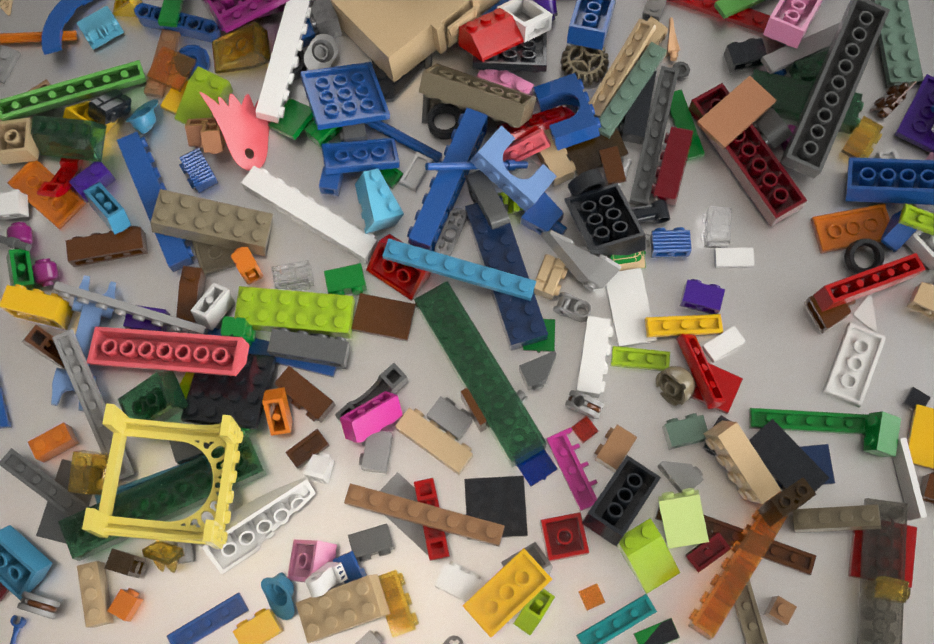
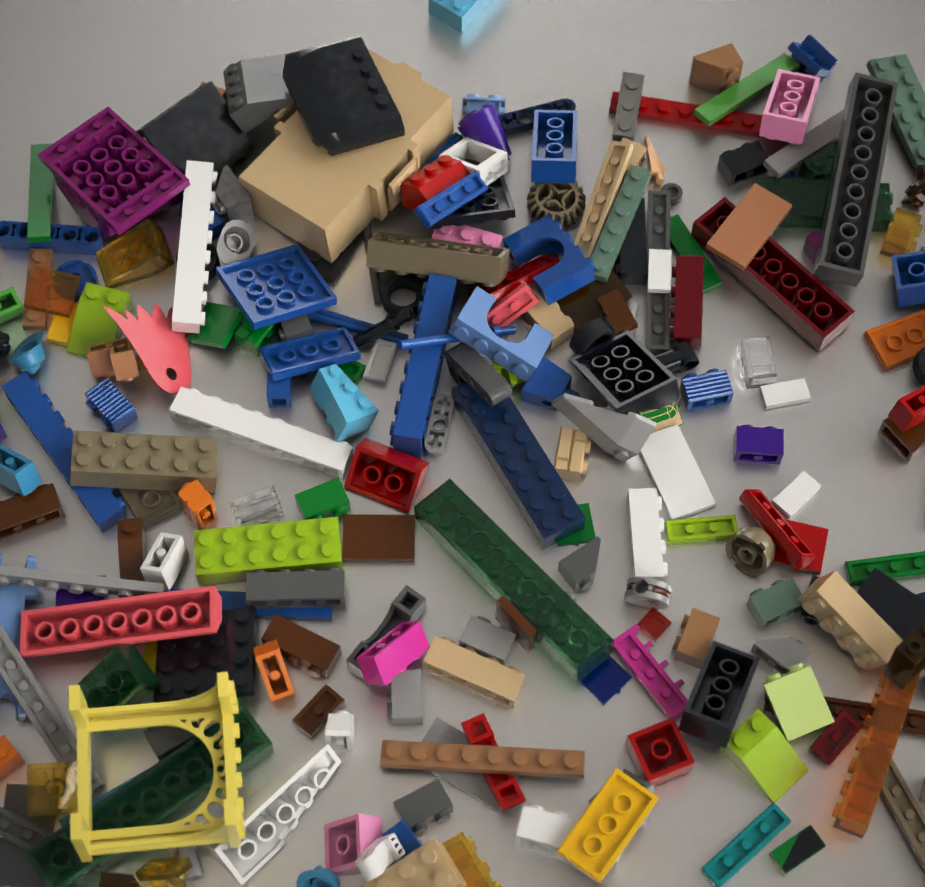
camera: 15 degrees left, 10 degrees down
green brick [220,316,256,347] -> none
dark azure plate [383,239,536,301] -> none
black plate [464,476,528,540] -> none
lime slope [513,588,555,635] -> none
light grey piece [553,292,591,322] -> none
clear orange tile [578,583,605,611] -> none
yellow tile [645,314,723,338] -> none
dark grey brick [754,107,793,148] -> none
none -> black pin [352,306,416,349]
none -> blue tile [413,171,489,229]
none -> white tile [647,249,672,294]

